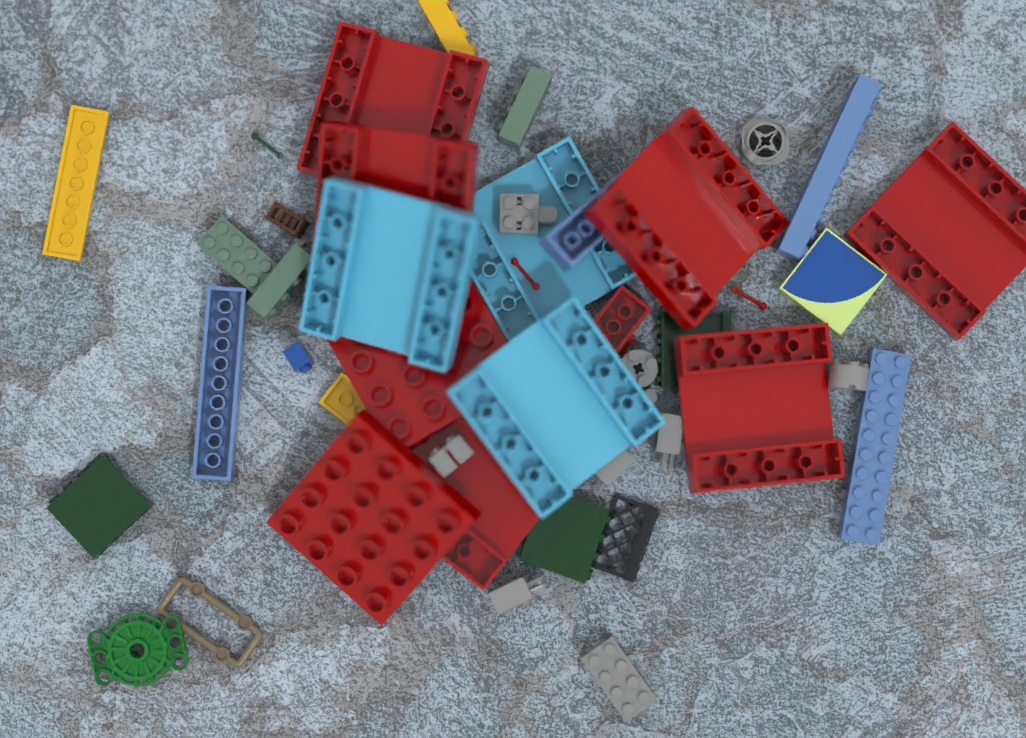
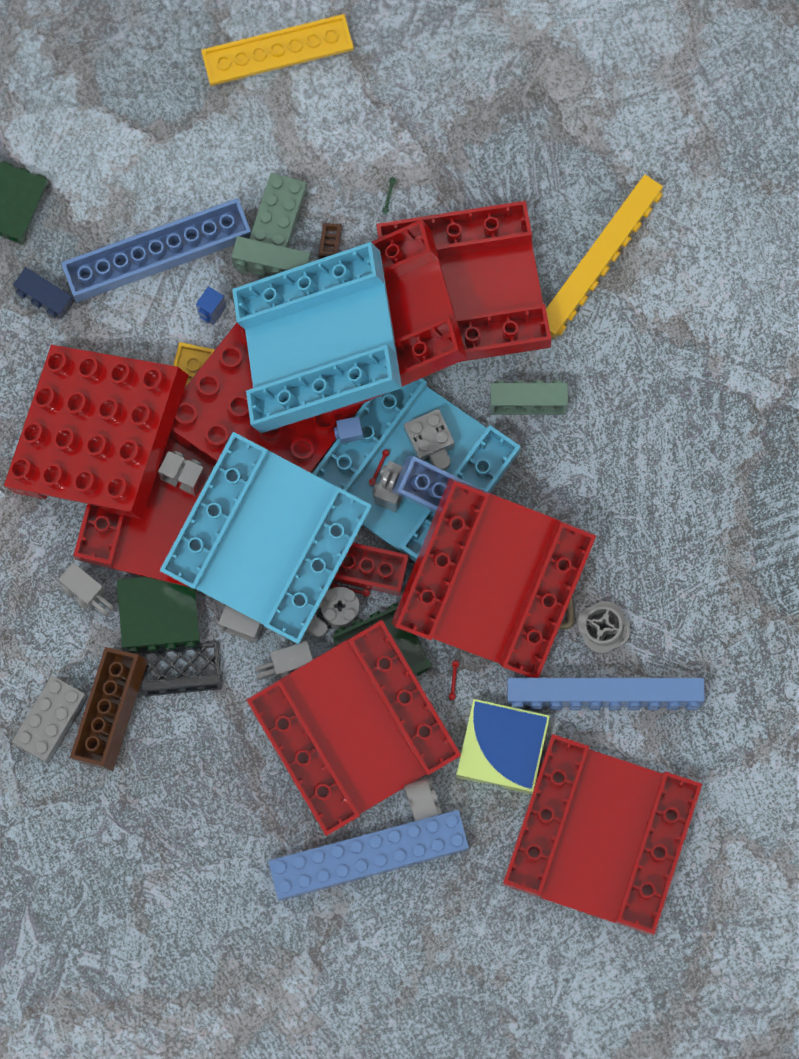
camera: 65 degrees right, 10 degrees down
none -> dark blue brick [13,267,74,320]
none -> reddish brown brick [70,647,148,771]
none -> medium blue brick [334,416,363,444]
none -> light grey brick [372,461,403,513]

